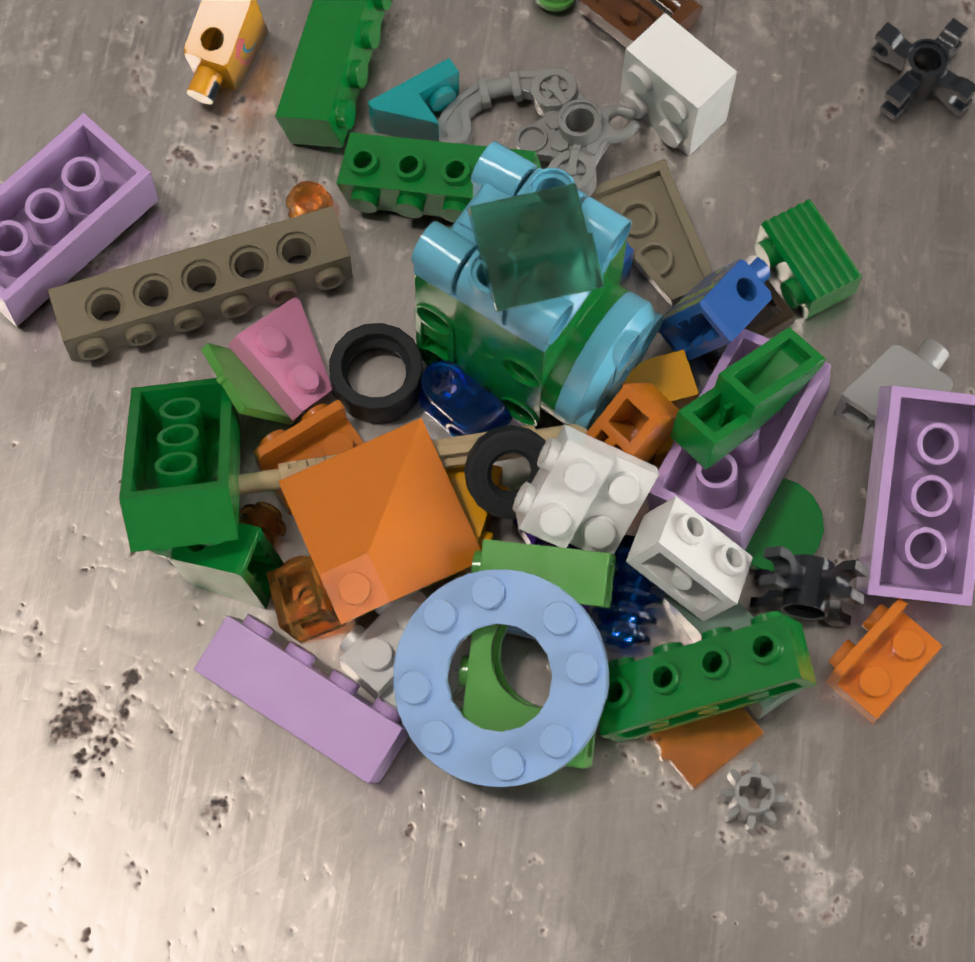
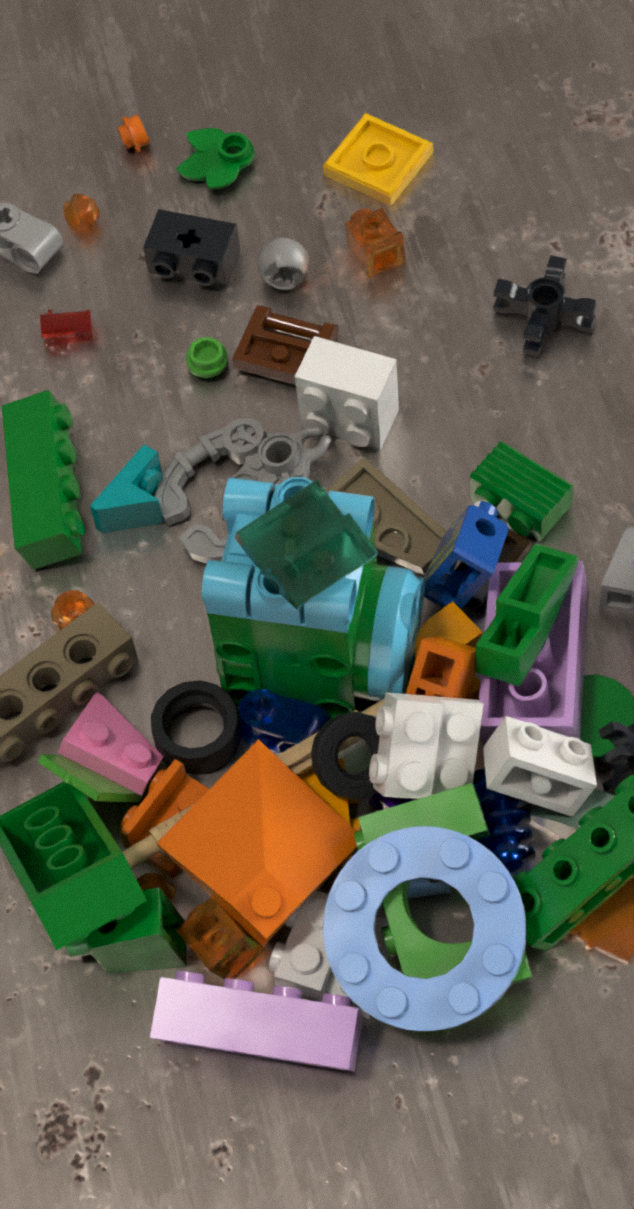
camera: 15 degrees left, 10 degrees down
green brick [336,132,542,223] -> none

